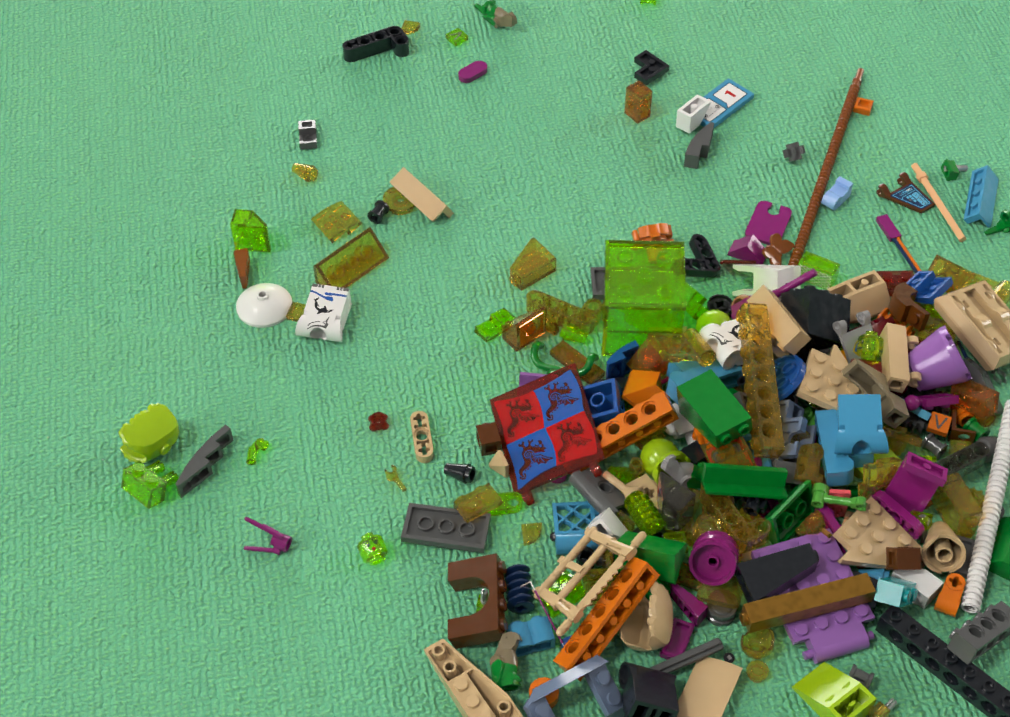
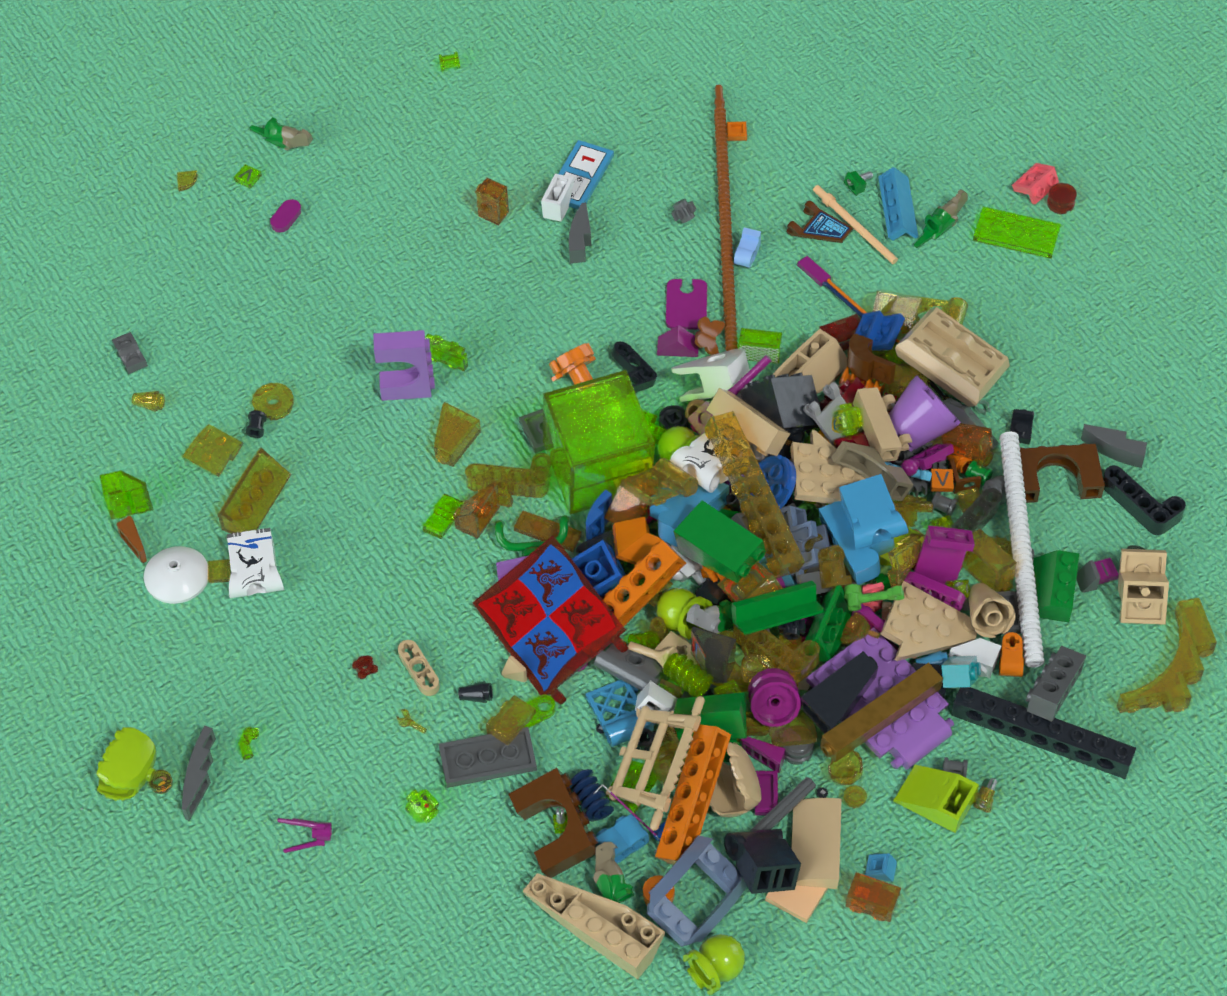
camera: 20 degrees left, 5 degrees up
clear neon green brick [121,460,179,509] -> none
black beam [342,26,409,62] -> none
tan panel [390,167,454,222] -> none
reddish brown brick [476,422,501,456] -> none
clear yellow tile [521,522,542,546] -> none
clear neon green cone [559,322,588,344] -> none
black plate [634,50,669,85] -> none
clear red piece [720,260,756,265] -> none
reddish brown brick [886,547,922,570] -> none
none -> clear yellow tile [149,770,173,794]
none -> medium lavender arch [373,330,435,401]
none -> clear neon green plate [425,334,468,372]

